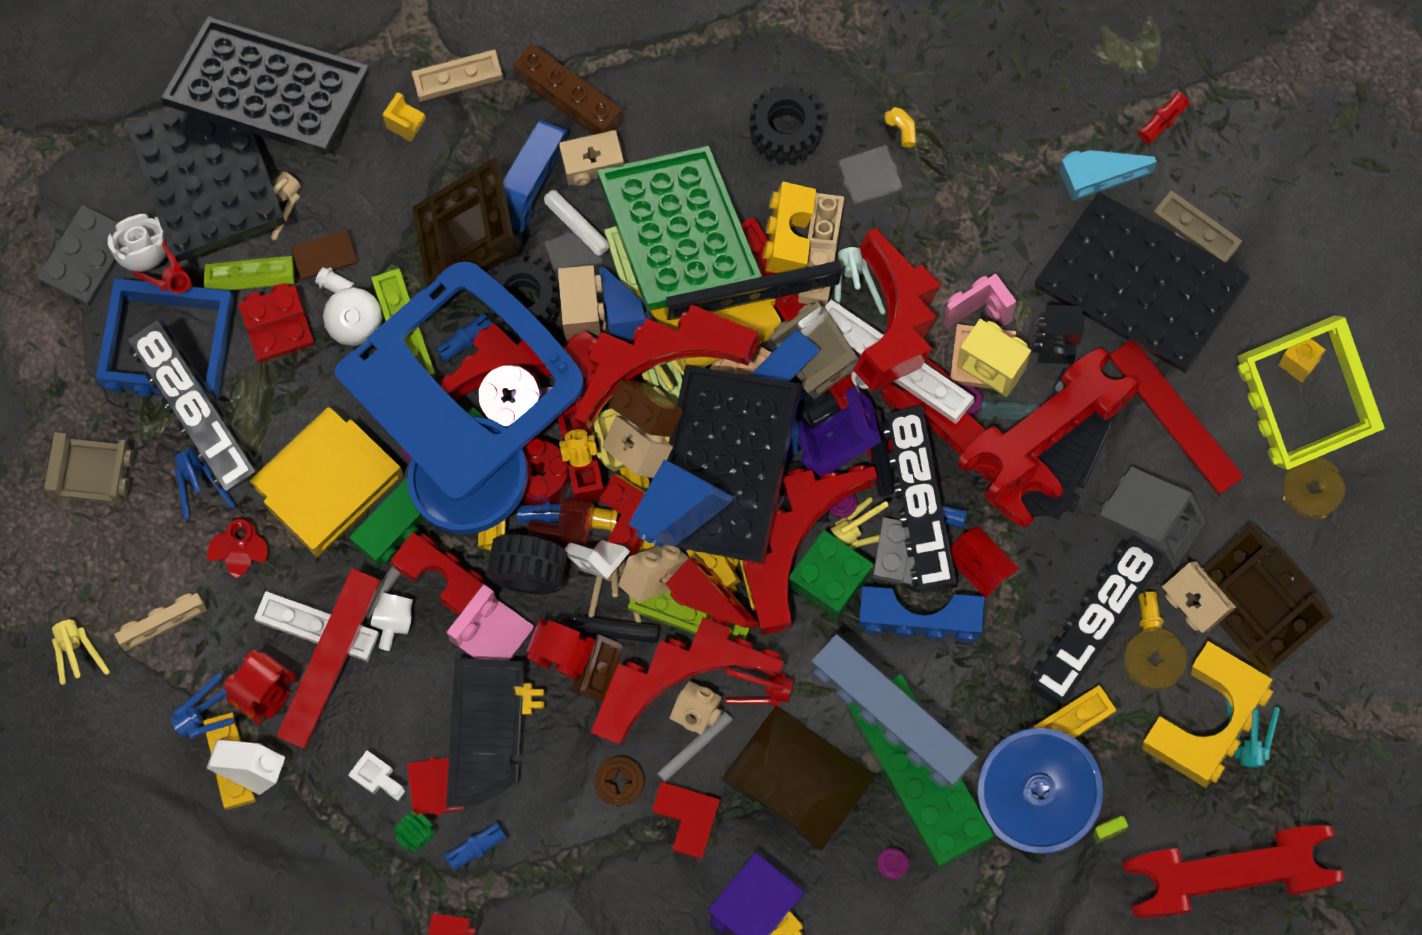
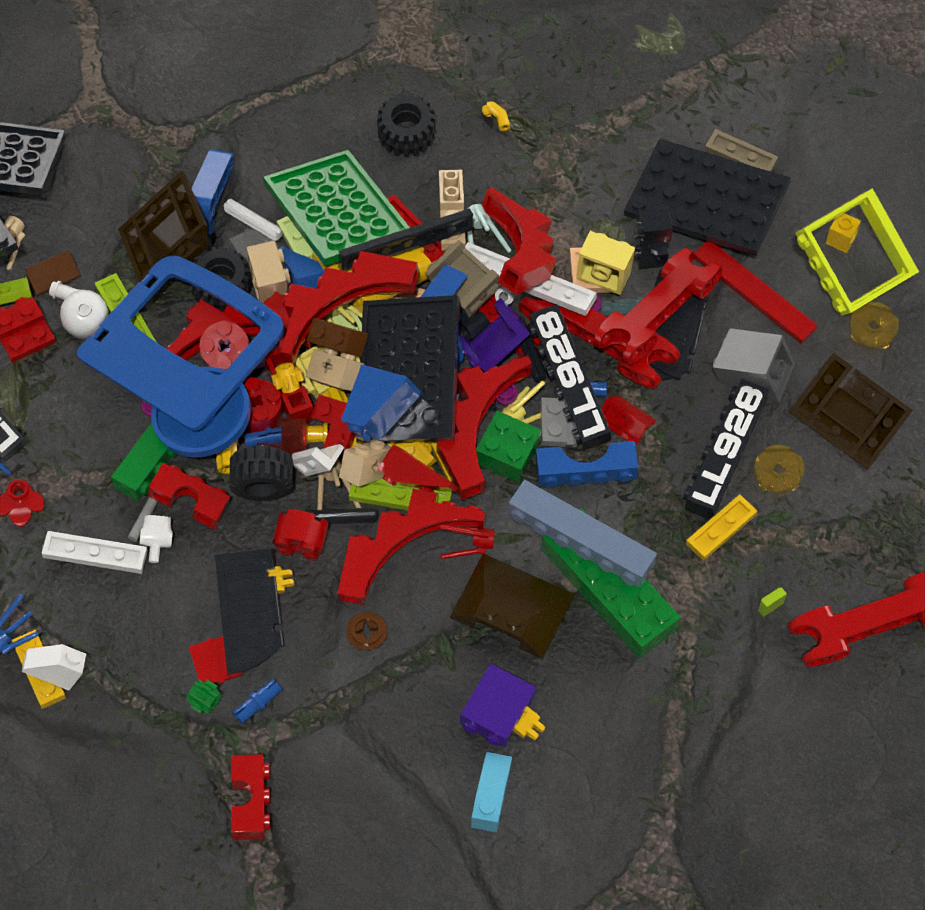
camera: 15 degrees left, 10 degrees down
red brick [223,650,295,724] -> none
yellow piece [249,407,404,558] -> none
red tile [276,568,381,749] -> none
white plate [349,751,406,801] -> none
yellow panel [382,92,426,142] -> none
tan plate [412,50,503,101] -> none
blue pin [435,313,492,363] -> none
bright pink bracket [447,585,534,661] -> none
reddish brown brick [513,43,623,135] -> none
tan brick [559,130,624,186] -> none
reddish brown slope [571,634,623,702] -> none
red tile [652,782,720,860] -> none
light grey bar [657,712,733,782] -> none
tan brick [669,681,722,735] -> none
yellow arch [763,181,816,273] -> none
clear piece [838,145,902,205] -> none
magenta plate [877,848,909,880] -> none
bright pink bracket [944,273,1016,328] -> none
blue dish [978,728,1103,853] -> none
medium azure slope [1059,150,1157,201] -> none
red pin [1137,92,1190,145] -> none
yellow pin [1138,592,1164,632] -> none
yellow arch [1142,641,1274,788] -> none
tan brick [1163,561,1236,633] -> none
teal plant [1225,699,1280,768] -> none

